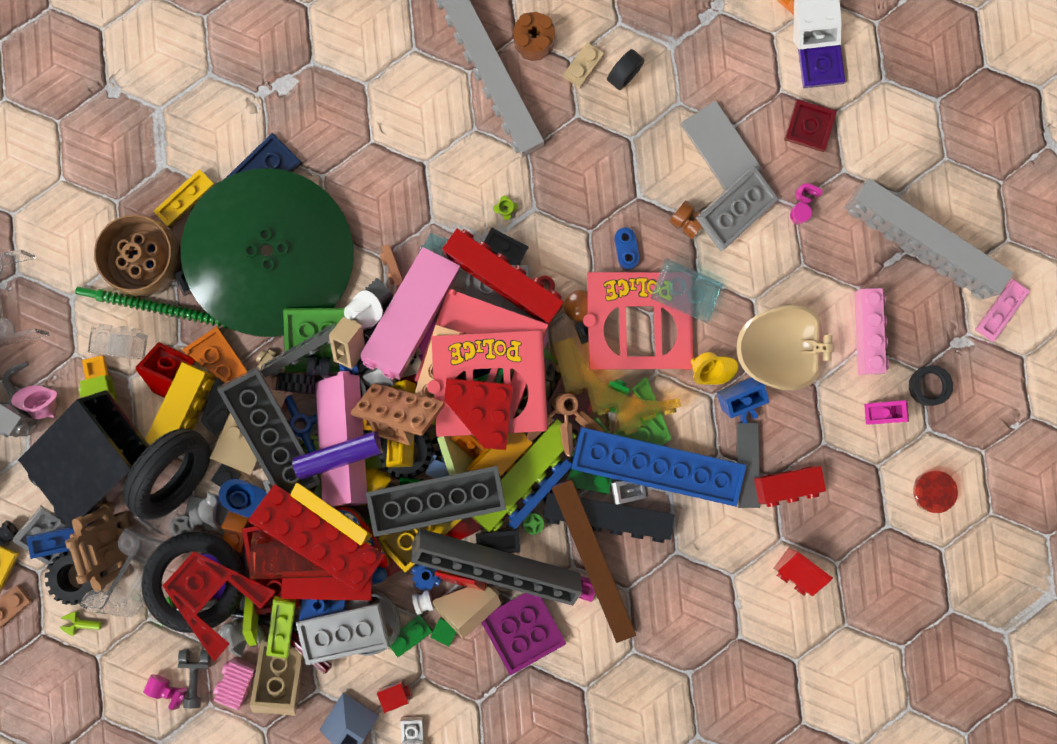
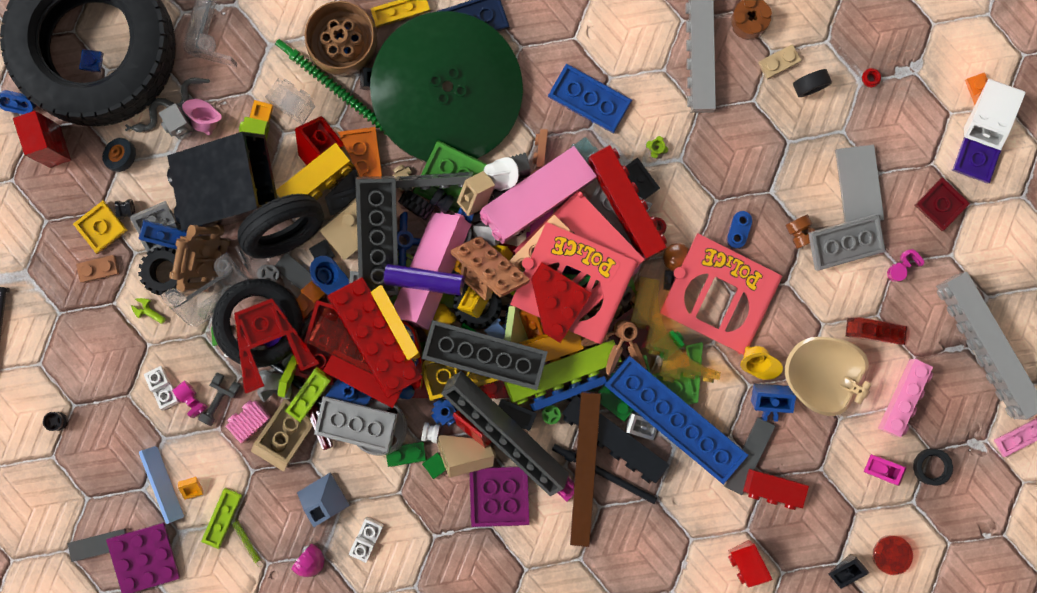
camera: 30 degrees right, 0 degrees up
light grey animal [189,492,220,531] -> none
red brick [377,679,412,713] -> none
clear light blue tile [651,259,723,323] -> none
none -> white slope [144,366,180,411]
none -> blue tile [548,64,632,134]
none -> black bar [552,443,657,504]
none -> black slope [828,554,869,589]
none -> clear red slope [845,318,907,345]
none -> red plate [862,68,881,88]

